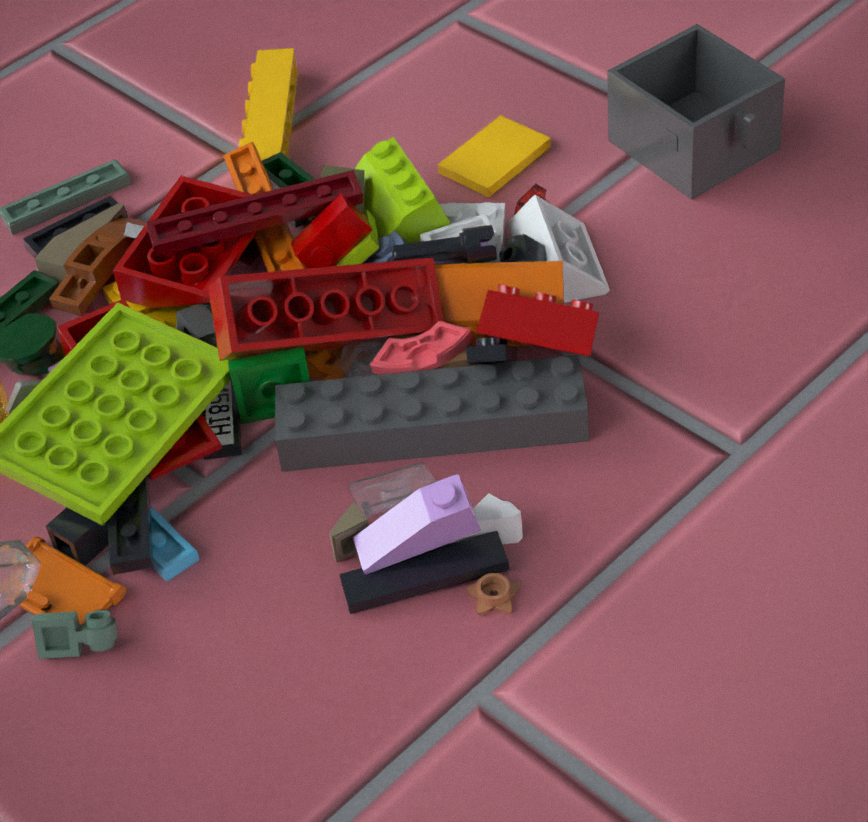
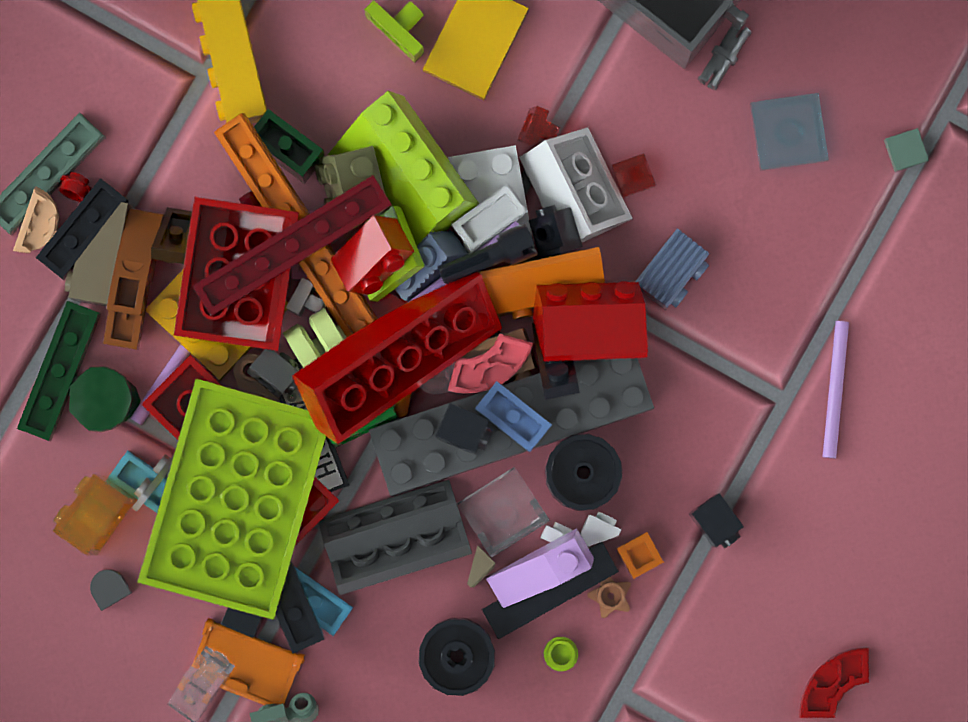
camera: 20 degrees left, 40 degrees up
none -> light nougat plate [13,186,60,253]
none -> red plate [59,172,91,202]
none -> dark grey slope [318,480,472,595]
none -> lime tile [364,0,424,63]
none -> black wheel [419,618,495,696]
none -> black brick [436,403,493,455]
none -> medium blue plate [475,381,552,453]
none -> lime plate [544,637,578,671]
none -> black wheel [545,434,622,511]
none -> clear red tile [612,153,656,198]
none -> orange plate [616,532,664,579]
none -> sand blue brick [635,229,709,310]
none -> black brick [689,493,744,549]
none -> dark grey pin [698,23,752,90]
none -> clear light blue tile [750,93,829,171]
none -> red tile [799,647,869,718]
none -> lavender bar [822,321,849,459]

